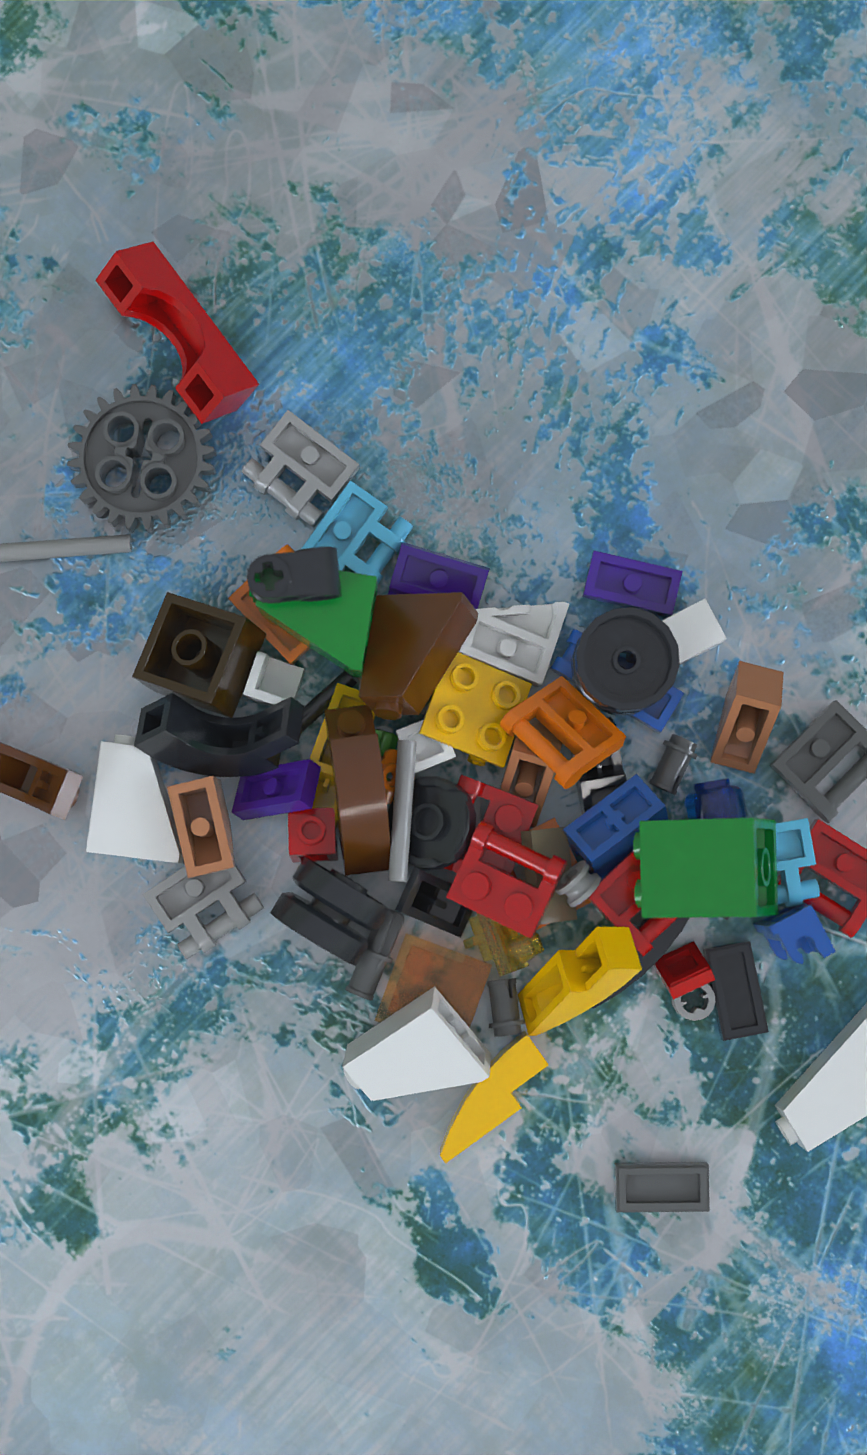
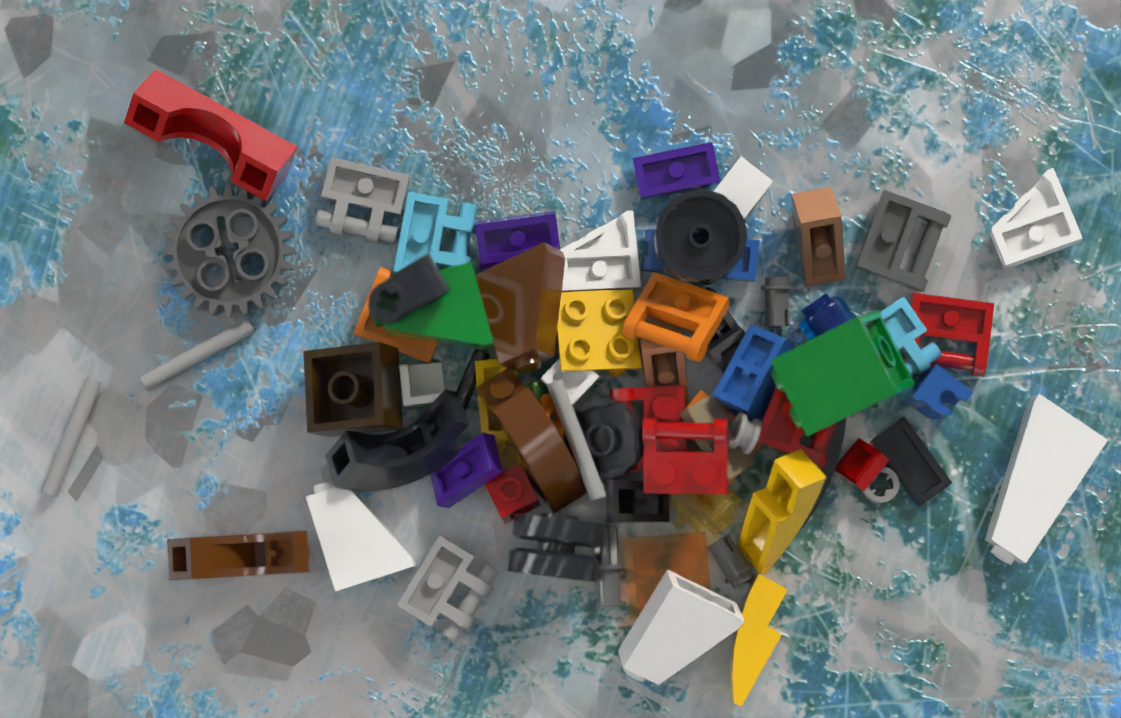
camera: 25 degrees left, 0 degrees up
nougat slope [167,776,235,878] -> none
dark grey tile [614,1162,710,1213] -> none

